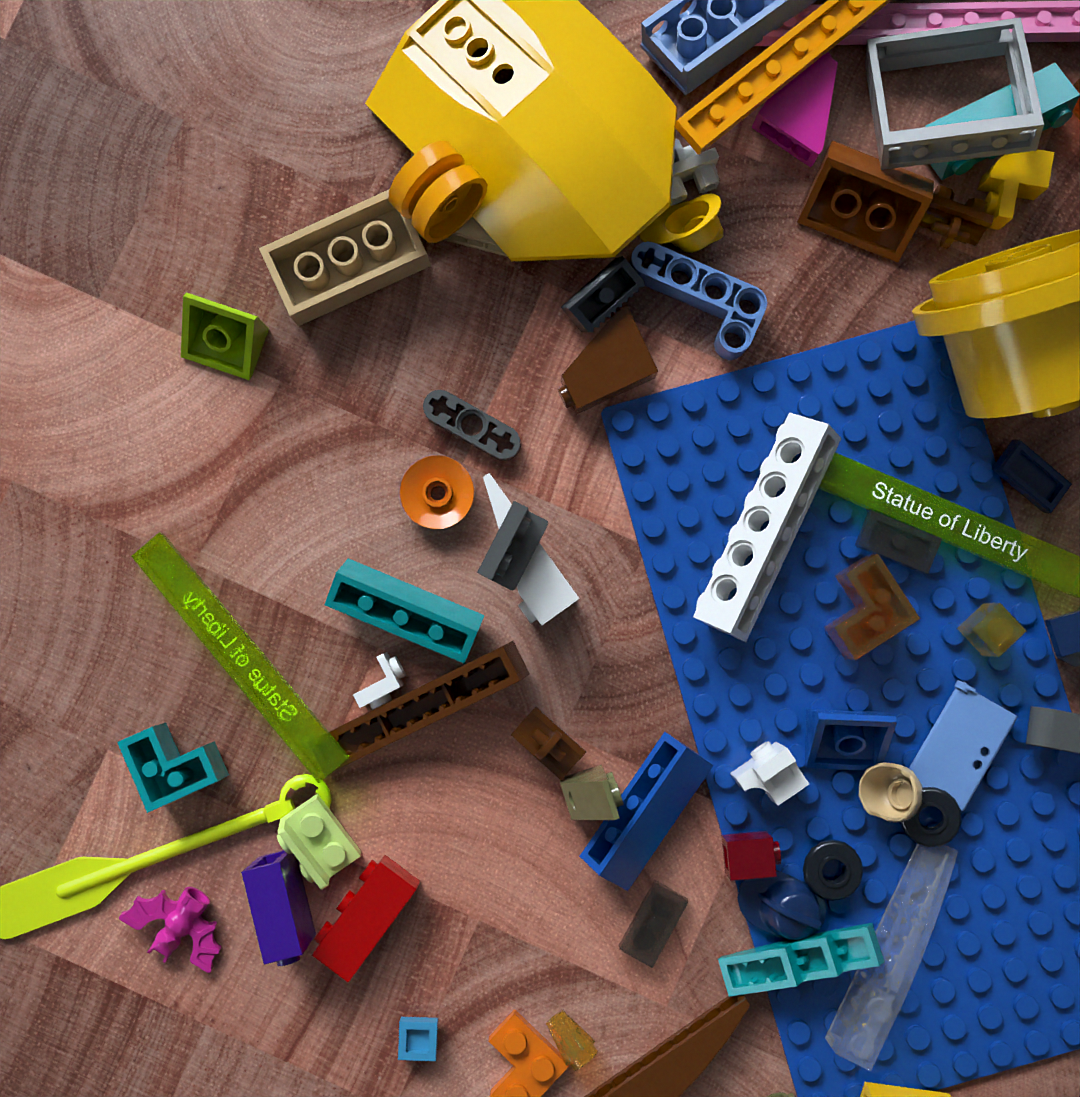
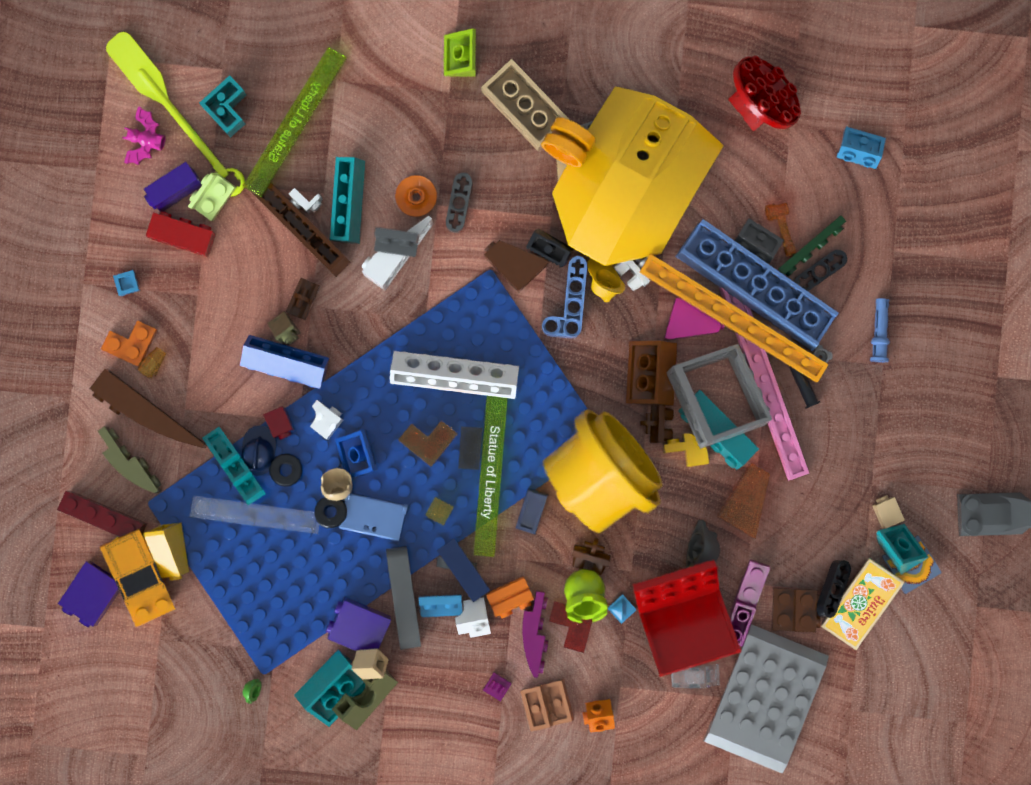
camera: 70 degrees right, 0 degrees up
clear smoke plate [618,880,689,968] -> none

